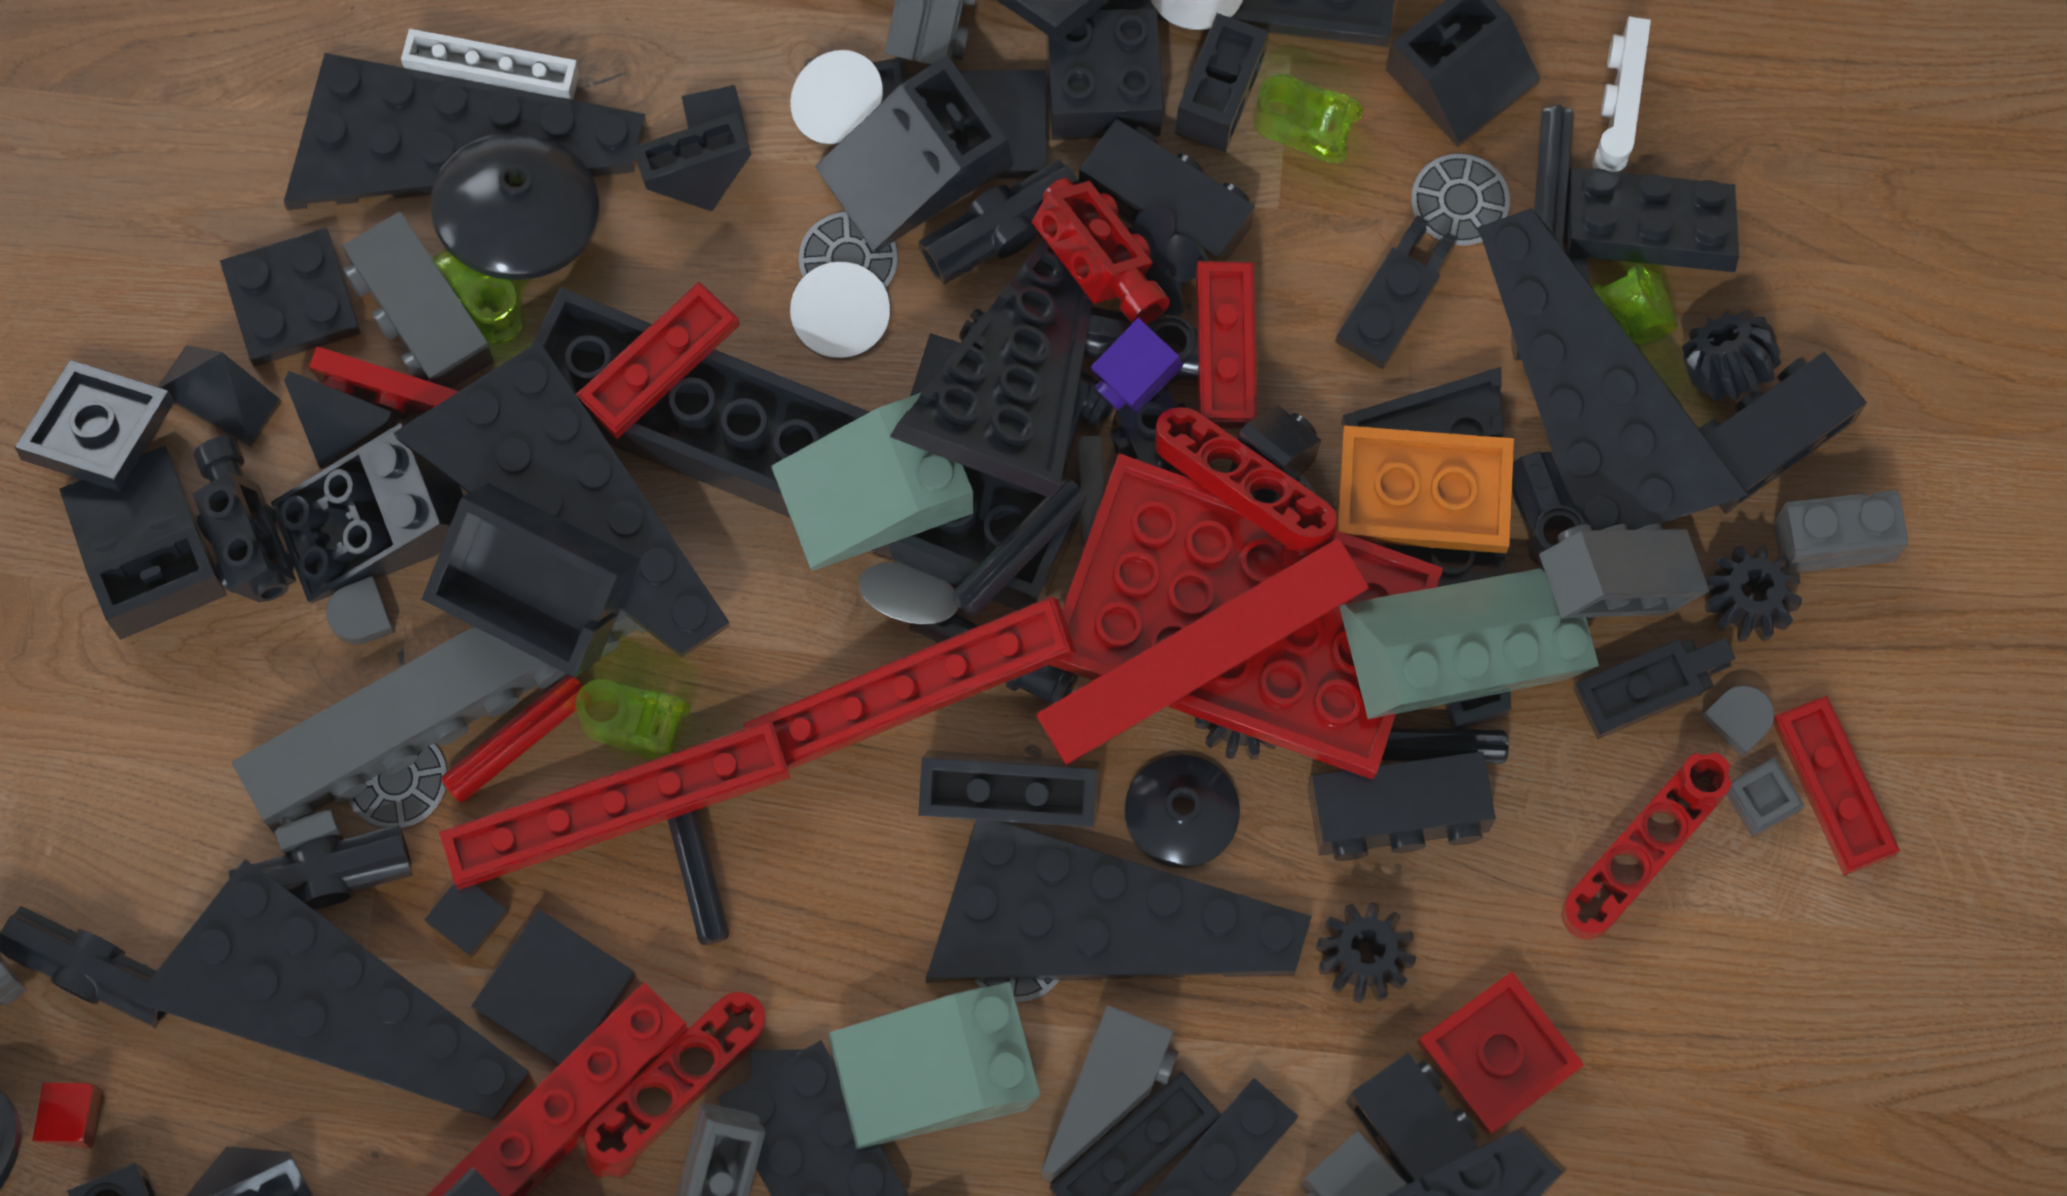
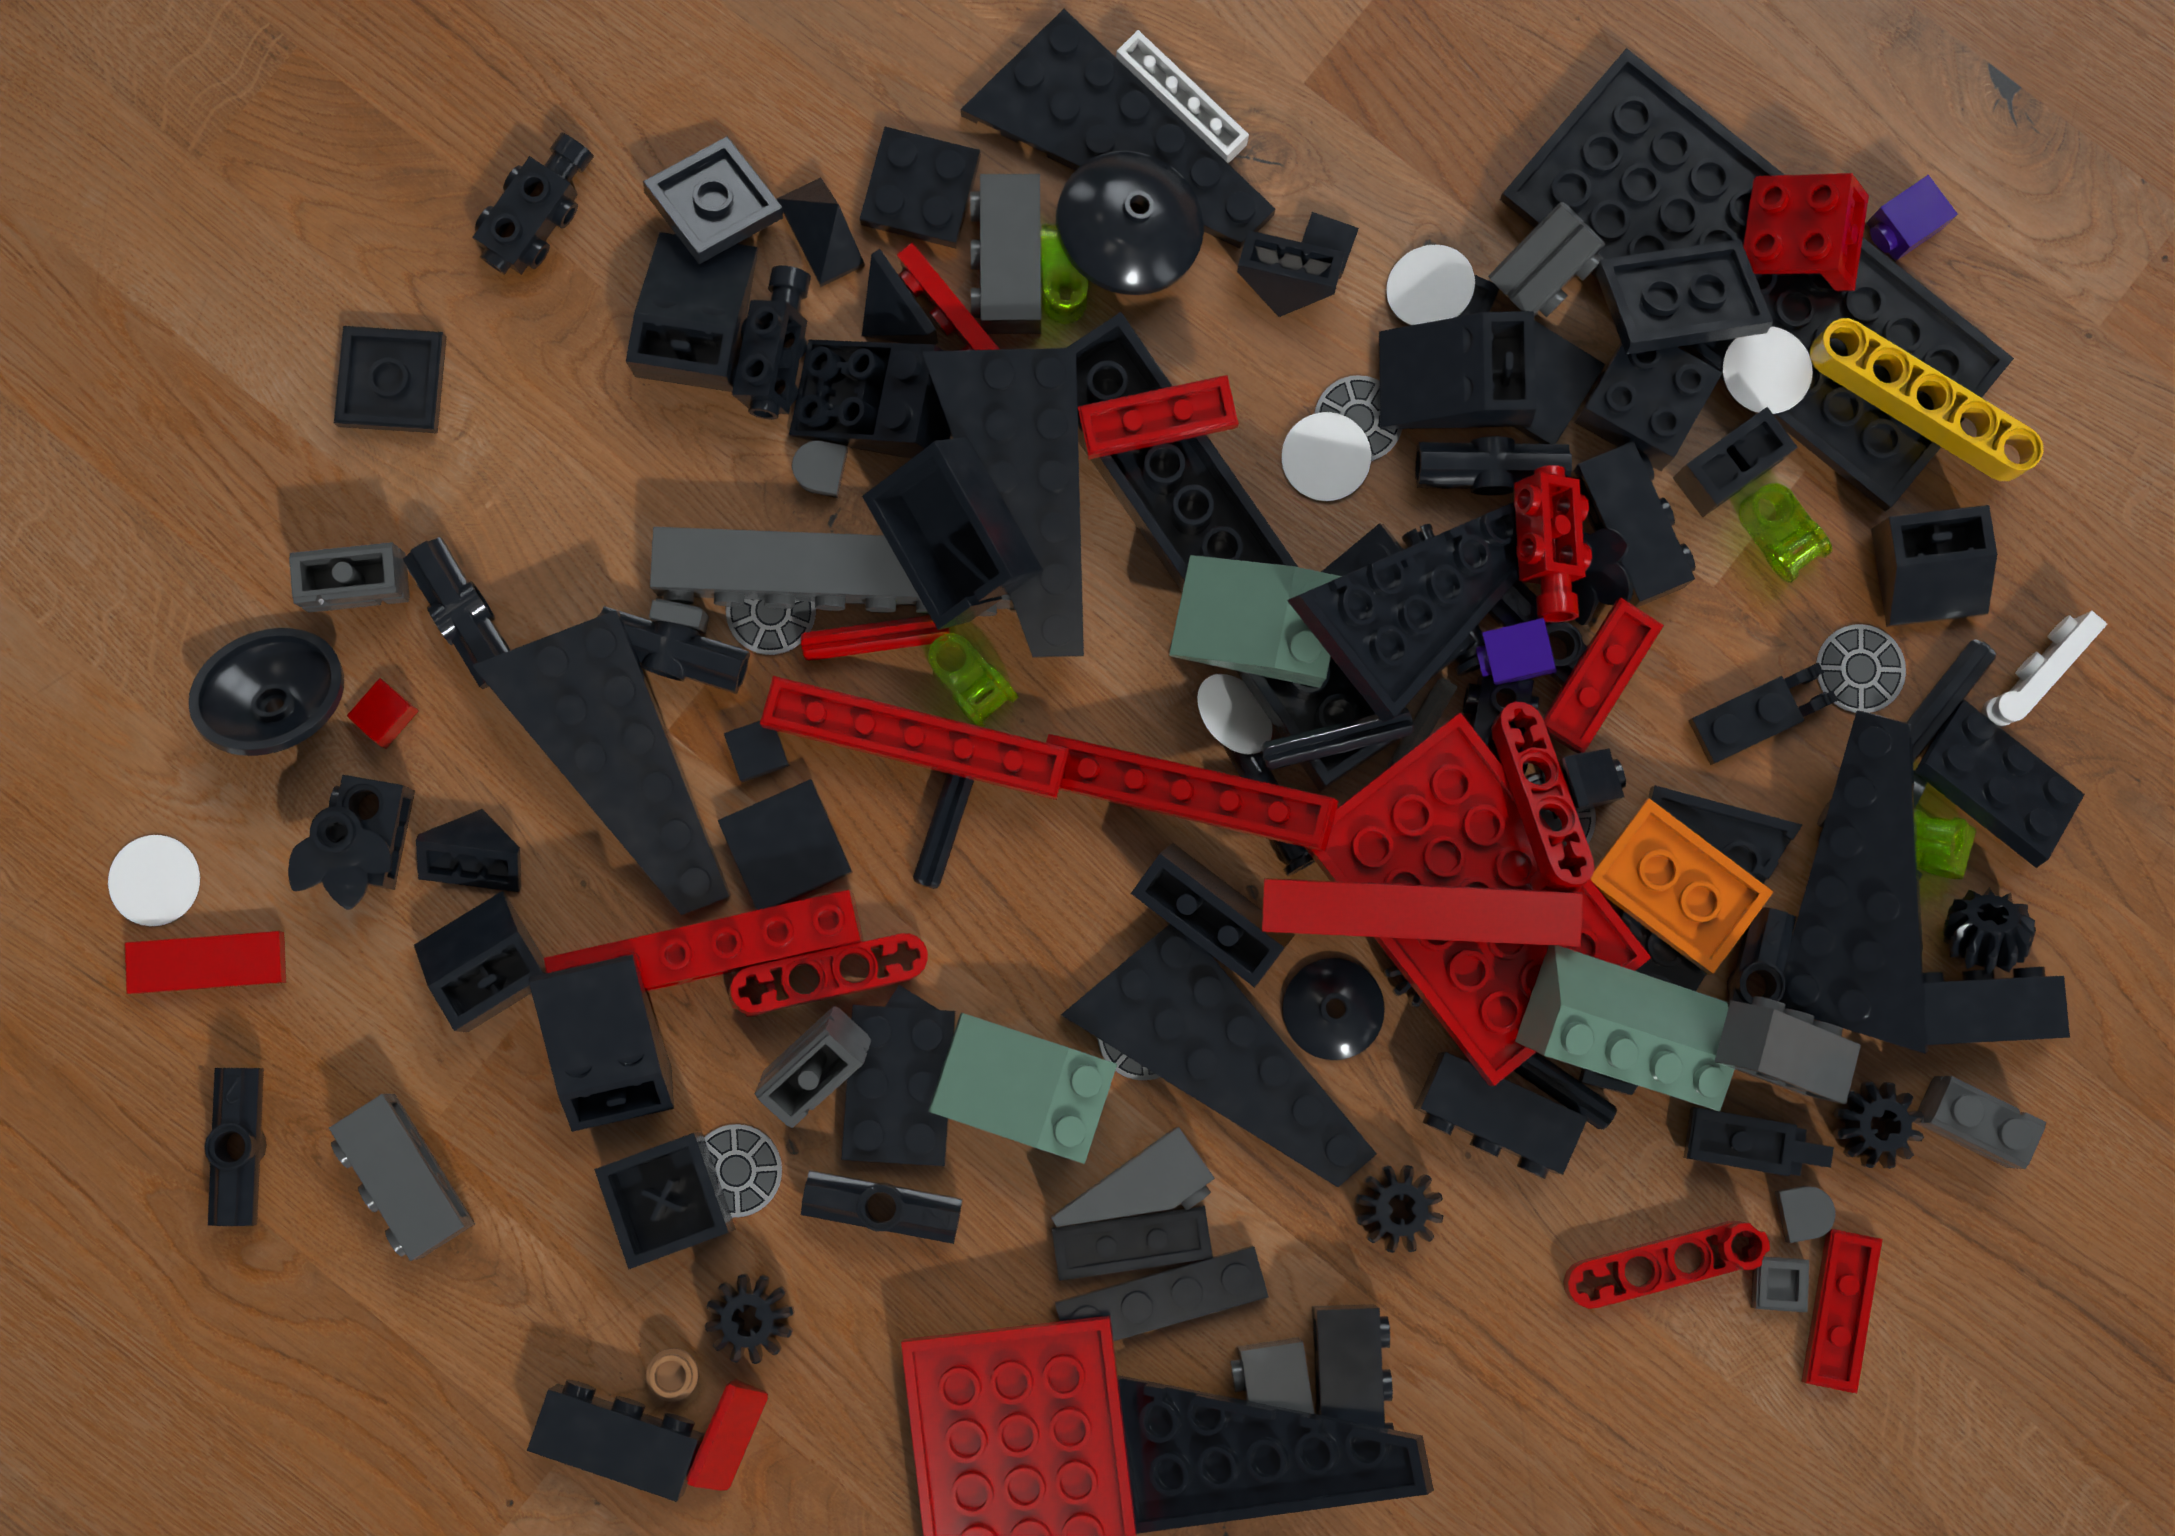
camera: 30 degrees right, 10 degrees up
red plate [1417,971,1584,1138] -> none

